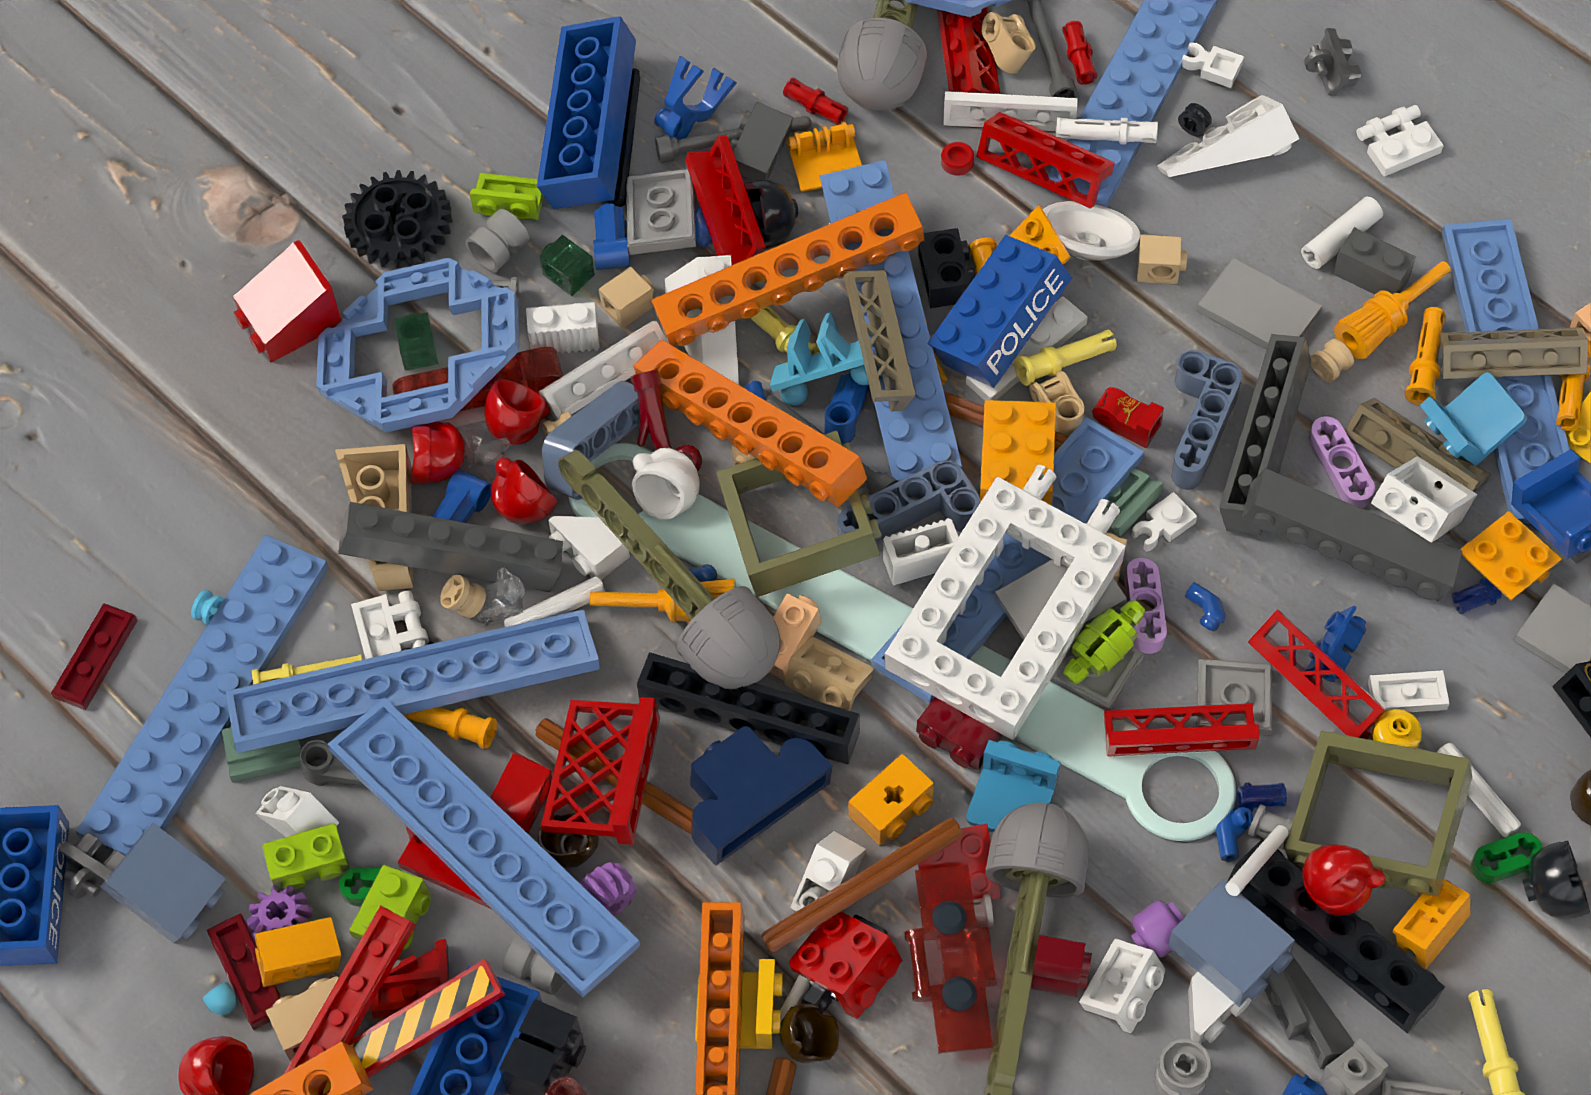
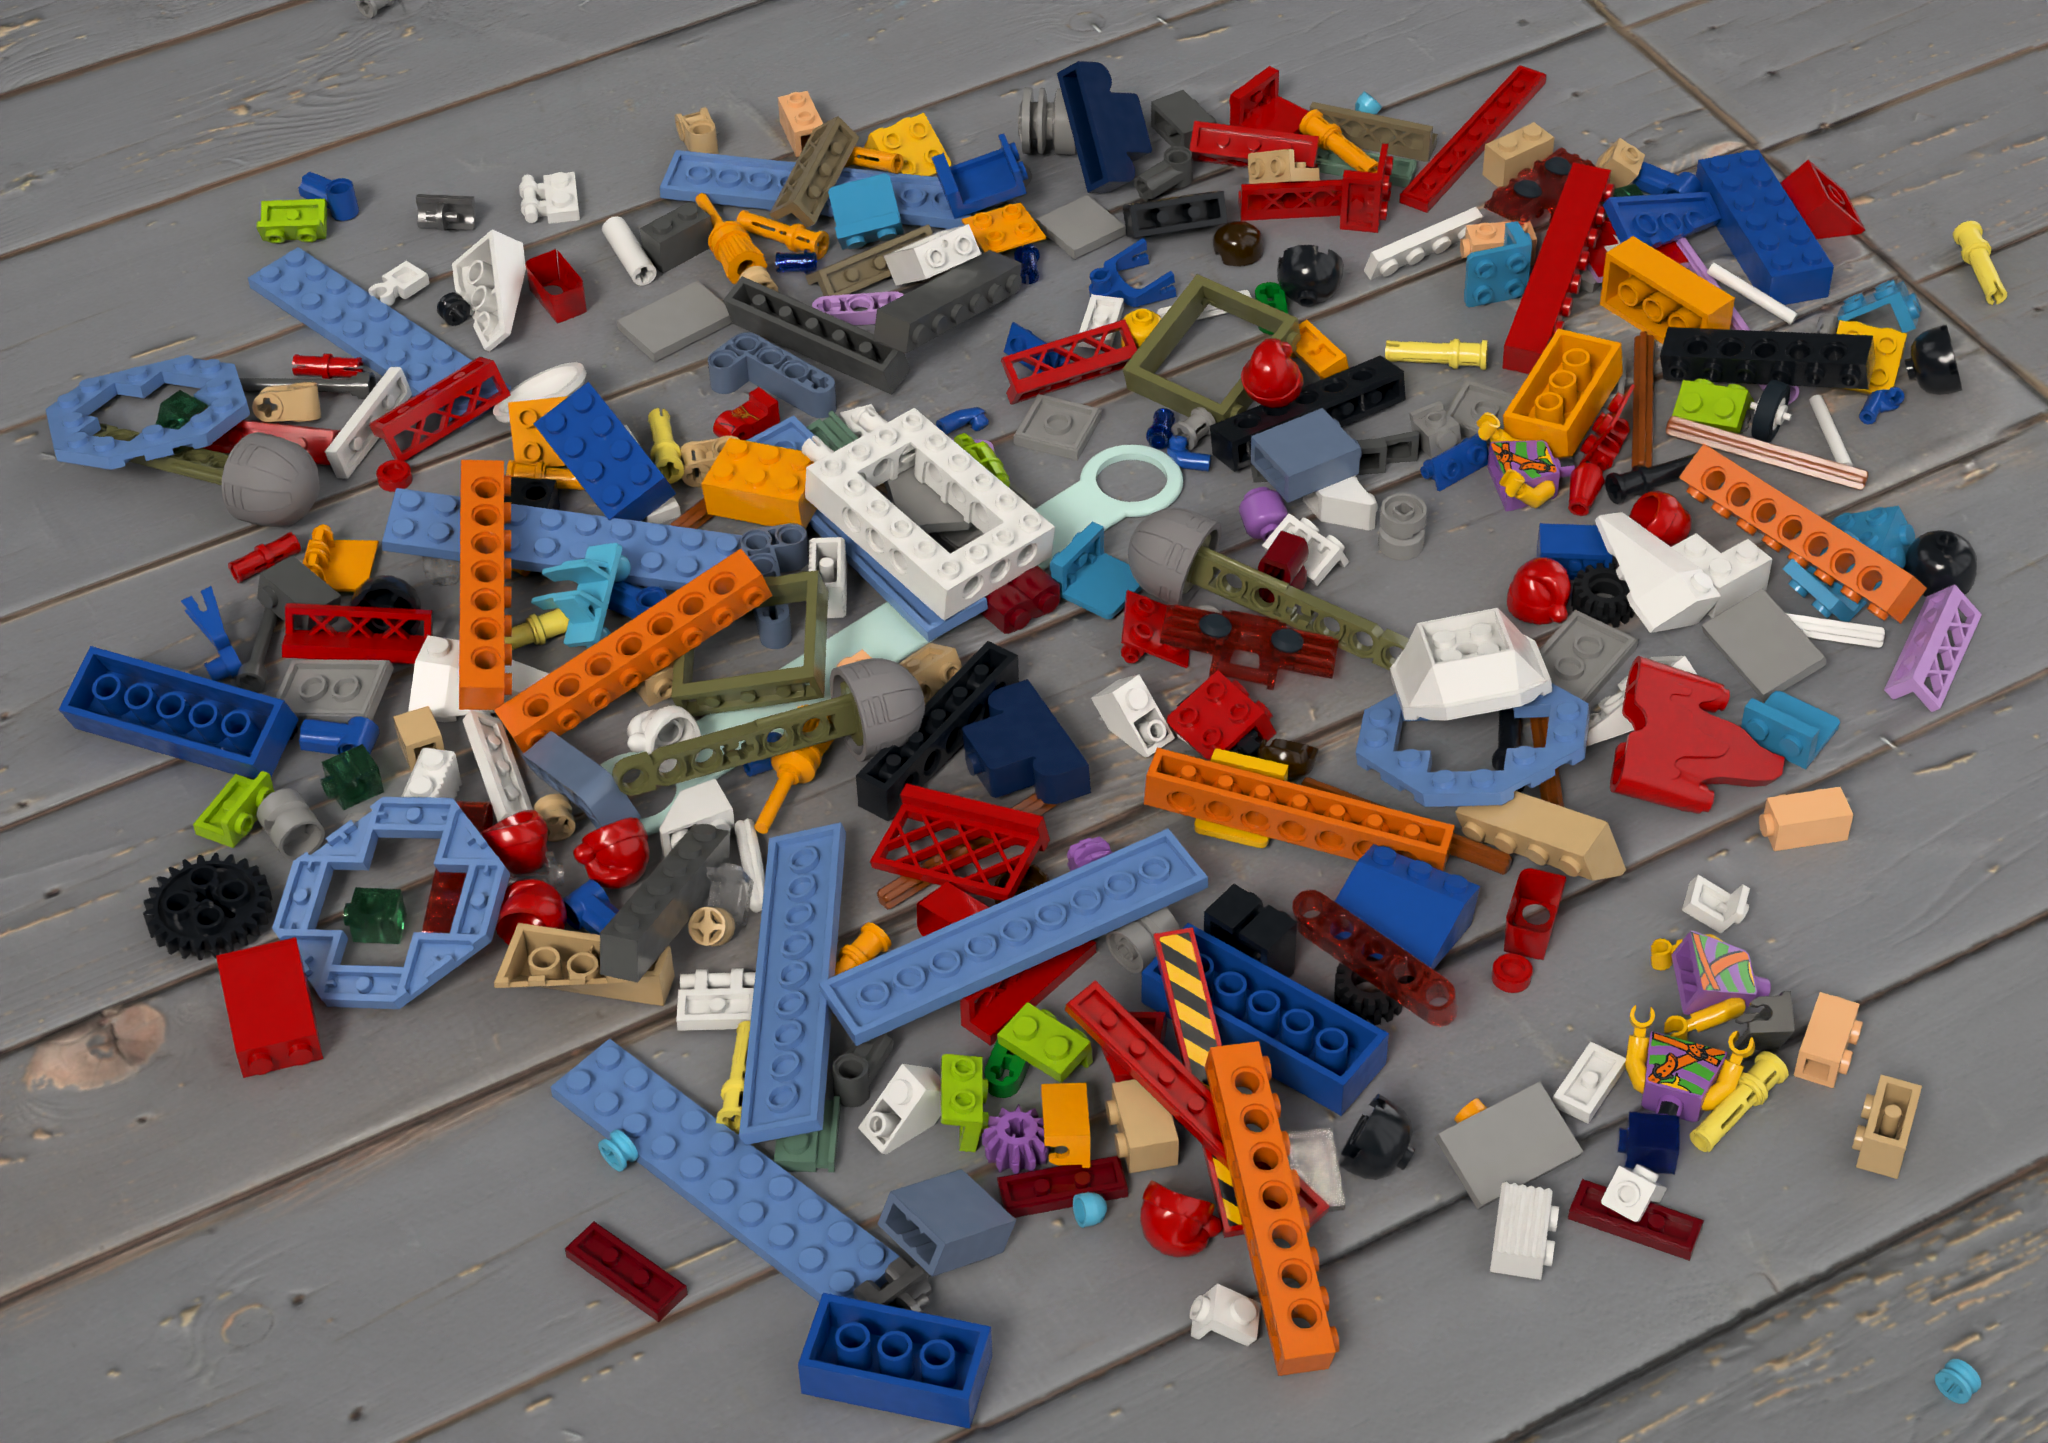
camera: 75 degrees left, 15 degrees down
dark red plant [631,369,702,472] -> none
dark orange axle [761,818,962,952] -> none
dark tan fence [844,270,916,412] -> none
light orange brick [848,754,934,846] -> none
white pin [1056,117,1158,145] -> none
red fence [1103,703,1260,756] -> none
tan brick [1137,235,1187,284] -> none
white bar [1225,825,1289,896] -> none
none -> red piece [525,249,587,324]
none -> tan piece [675,107,719,154]
none -> clear blue pin [775,249,817,275]
none -> blue piece [1089,238,1177,307]

